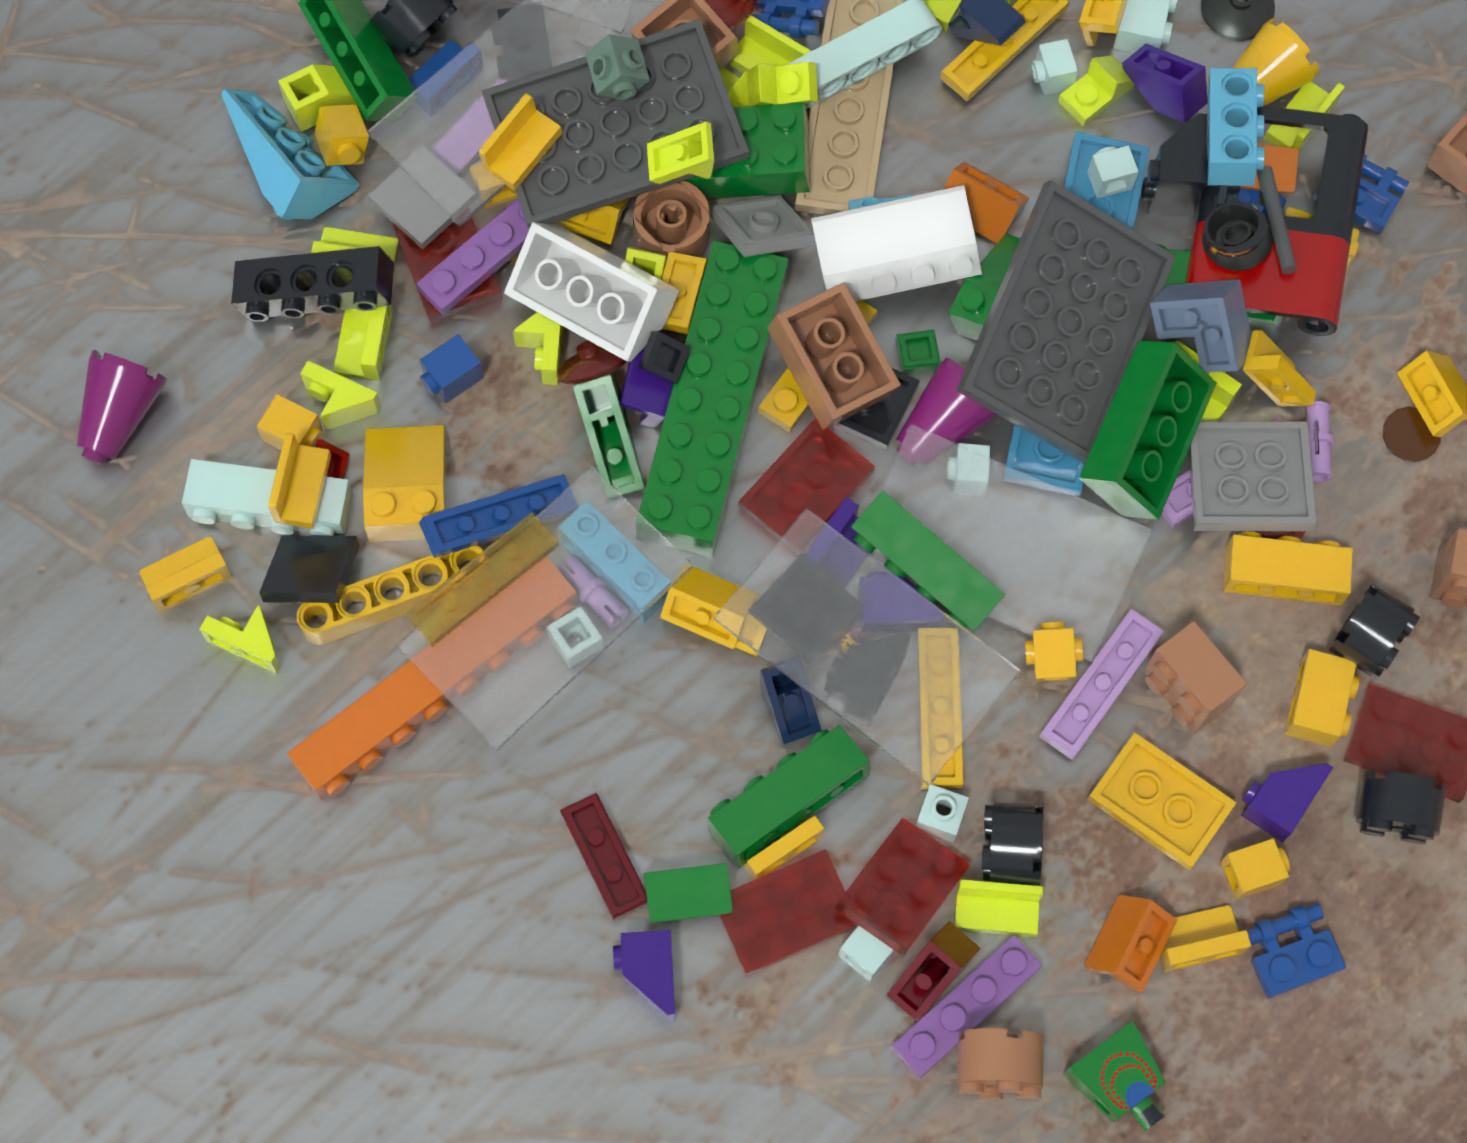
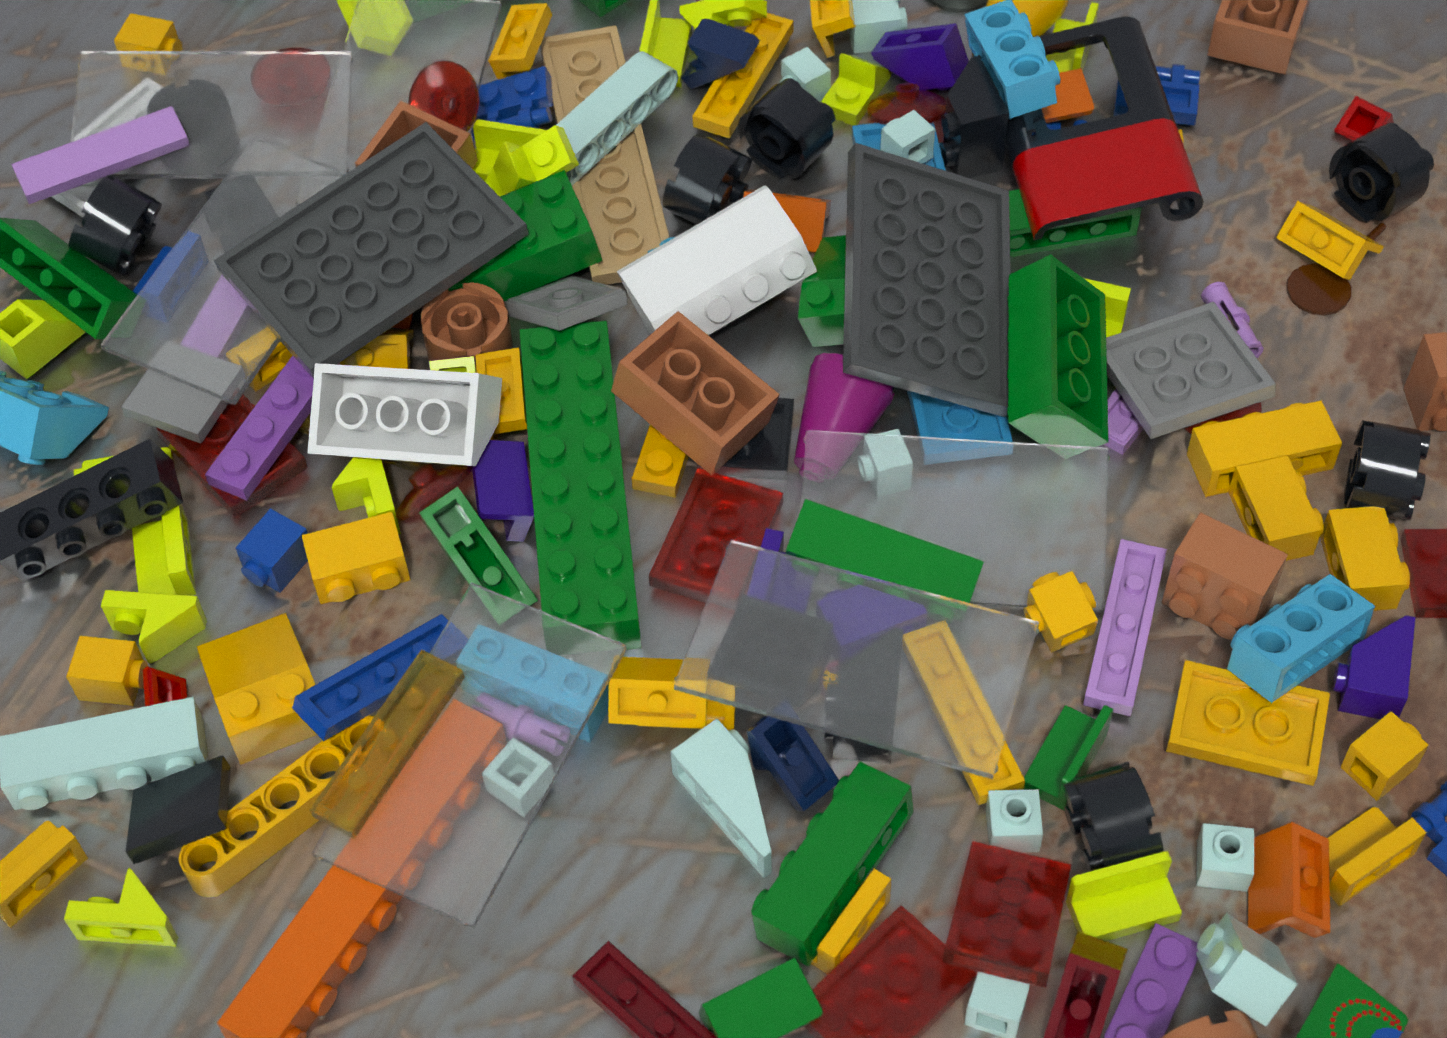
camera: 15 degrees left, 15 degrees down
yellow panel [268,433,331,529] -> none
yellow brick [314,104,369,166] -> none
yellow panel [479,93,563,191] -> none
sand green brick [585,34,650,100] -> none
black plate [638,331,691,384] -> none
neon yellow slope [647,122,714,184] -> none
green tile [895,329,941,374] -> none
sand blue panel [1150,279,1251,373] -> none
pearl dark grey piece [1202,202,1273,271] -> none
yellow panel [1243,330,1316,407] -> none
dark grey bar [1257,166,1297,274] -> none
none -> yellow brick [302,512,411,604]
none -> black brick [663,134,752,225]
none -> light aqua slope [670,719,772,878]
none -> black brick [738,78,836,179]
none -> clear red dish [867,83,947,125]
none -> green panel [1023,705,1114,811]
none -> light aqua plate [1196,823,1254,892]
none -> light aqua brick [1196,913,1298,1026]
none -> medium azure brick [1227,574,1375,703]
none -> yellow brick [1228,455,1324,561]

